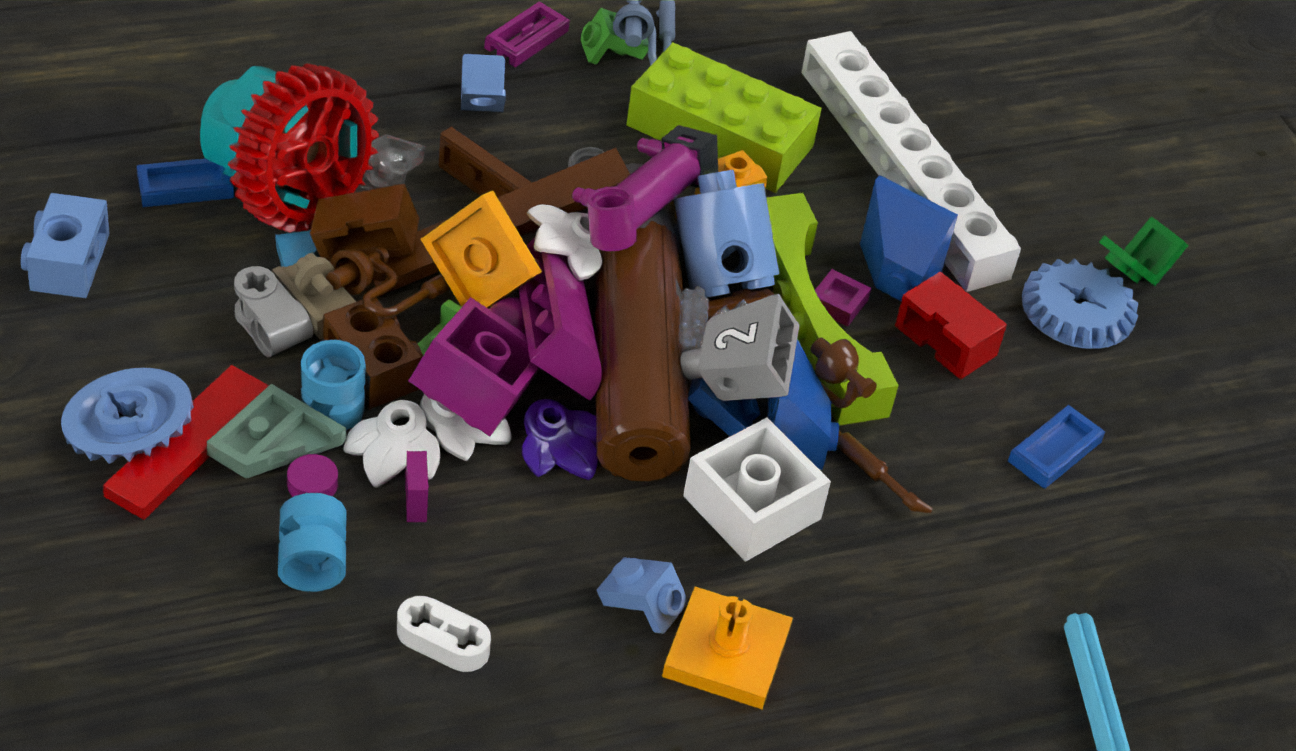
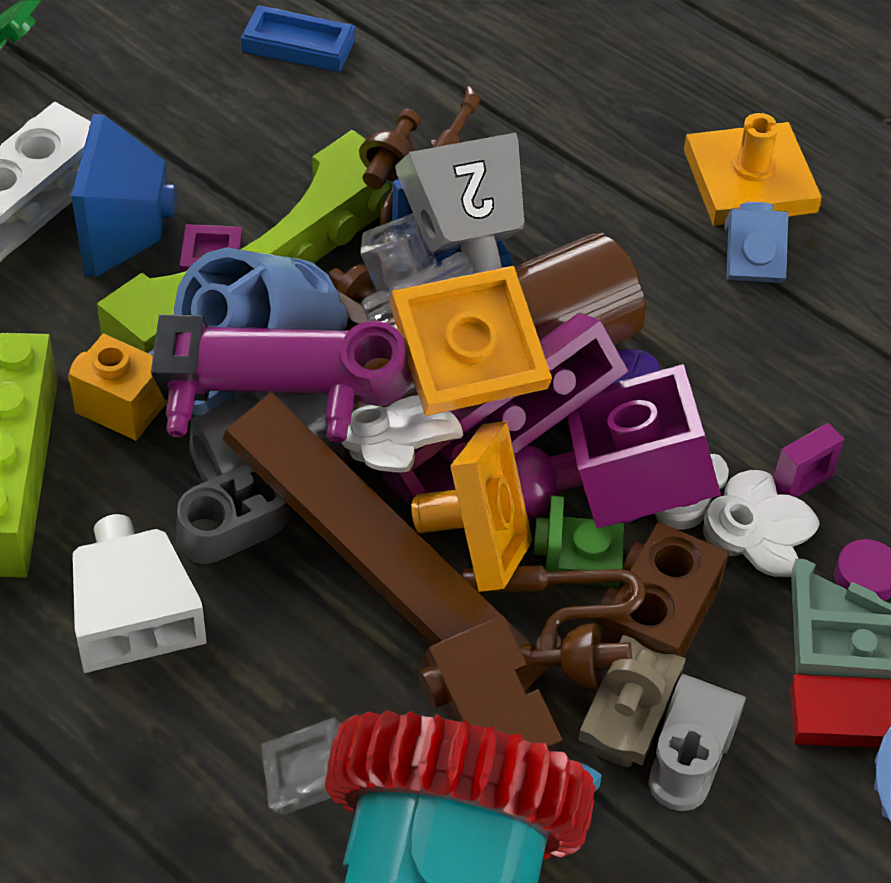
camera: 115 degrees left, 5 degrees up
dark azure wheel [301,340,366,430] -> none
reddish brown tile [439,127,538,233] -> none
medium blue bracket [461,54,506,112] -> none
white brick [683,417,831,562] -> none
red brick [895,272,1007,380] -> none
medium blue gear [1022,258,1138,349] -> none
none -> white torso [73,514,207,673]
none -> light orange tile [389,266,552,416]

